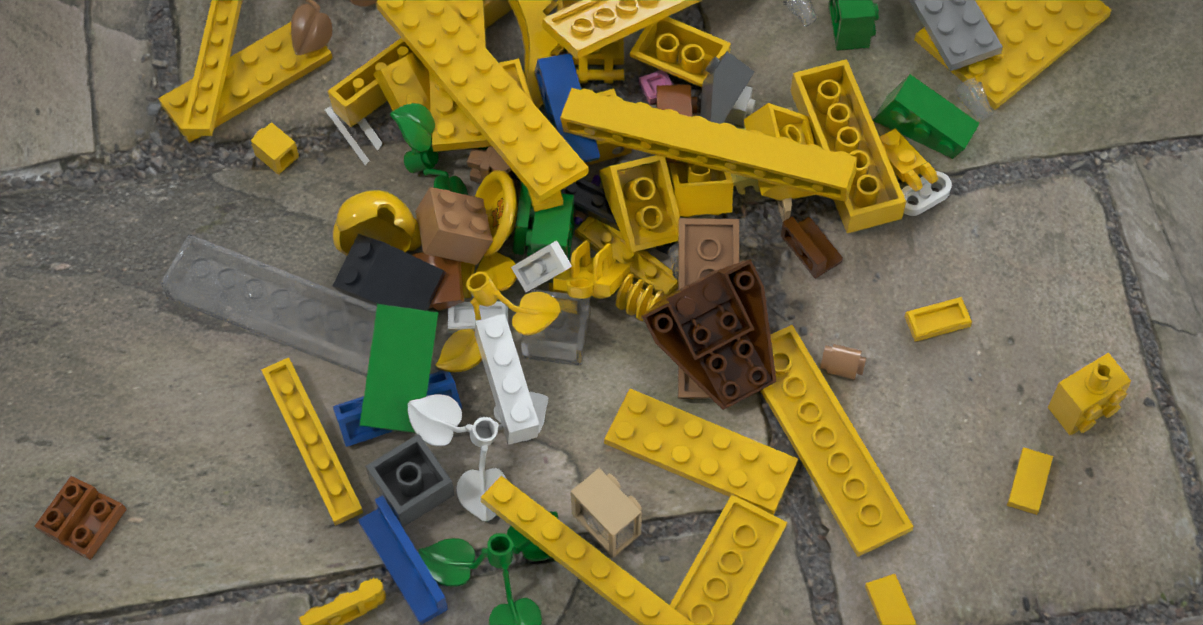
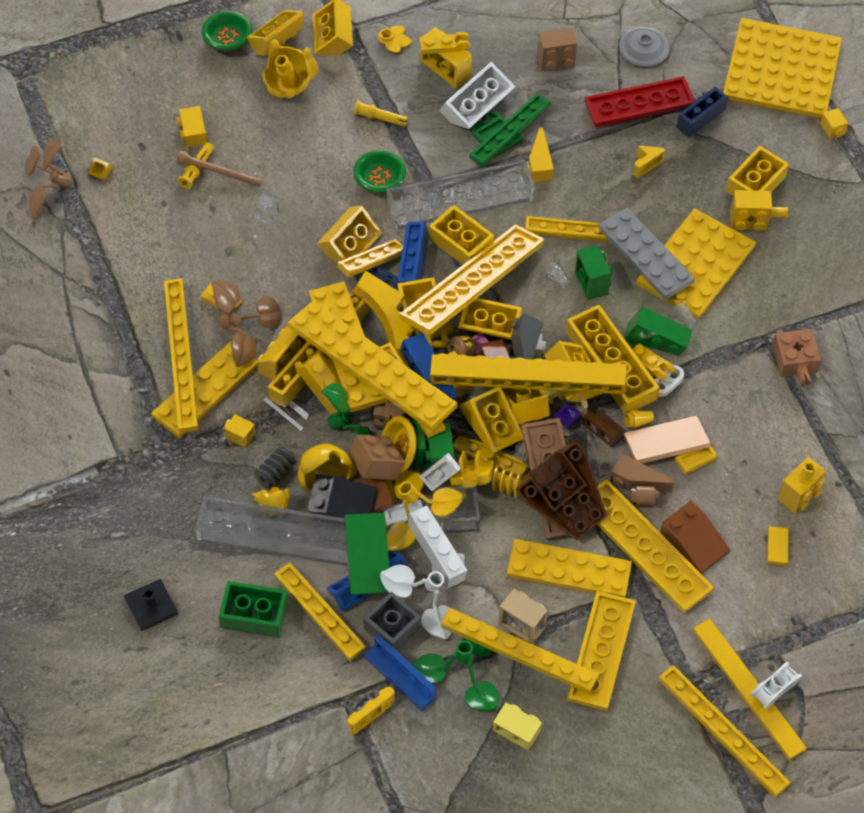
camera: 15 degrees left, 5 degrees down
dark orange slope [34,476,127,560] -> none
none -> black tile [124,579,178,631]
none -> green brick [218,581,288,637]
none -> yellow hair [252,487,290,514]
none -> dark grey piece [254,447,297,488]
none -> yellow slope [257,325,307,381]
none -> medium nougat head [448,335,475,356]
none -> dark purple plate [554,403,581,430]
none -> medium nougat slope [610,454,675,493]
none -> yellow cone [624,410,654,429]
none -> light nougat tile [624,416,710,463]
none -> dark orange slope [660,500,730,574]
none -> nougat brick [772,329,821,387]

